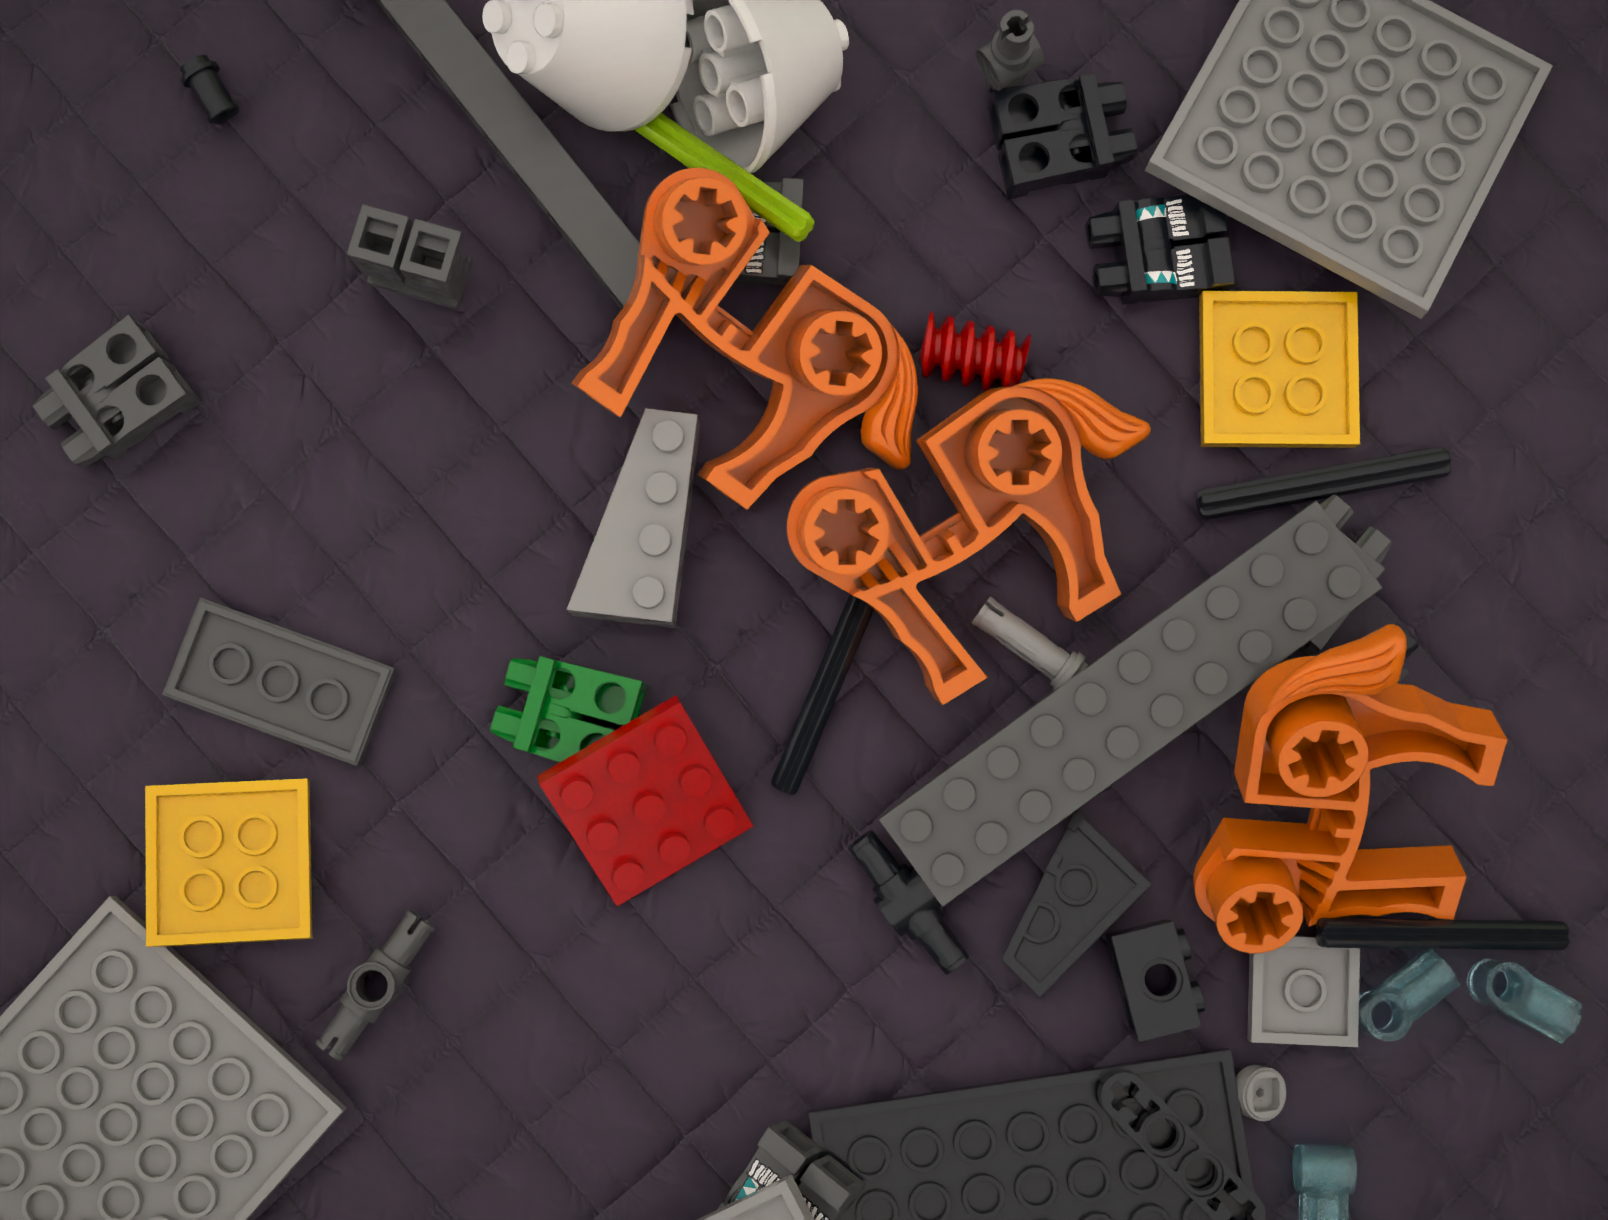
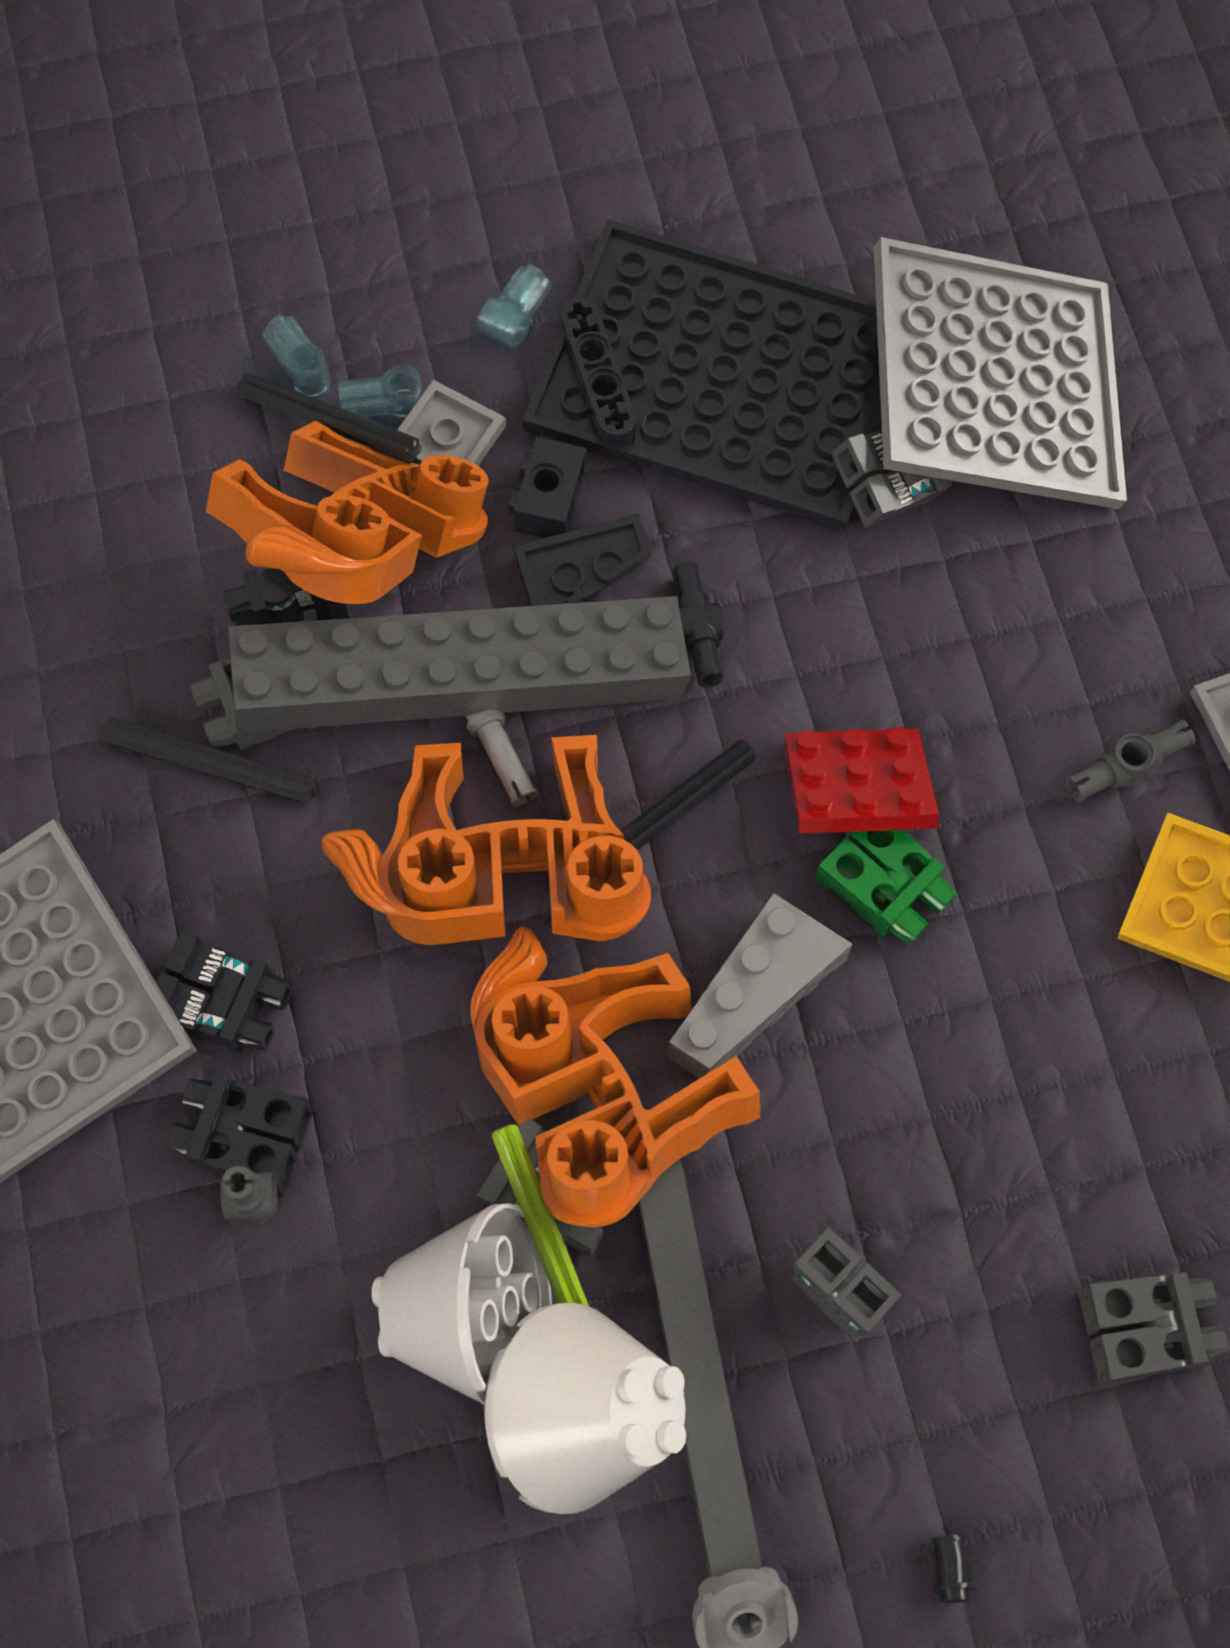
camera: 155 degrees left, 15 degrees down
dark grey tile [162,598,397,767] -> none
red piece [919,311,1031,392] -> none
yellow plate [1199,291,1360,448] -> none
light grey tile [1236,1065,1287,1121] -> none

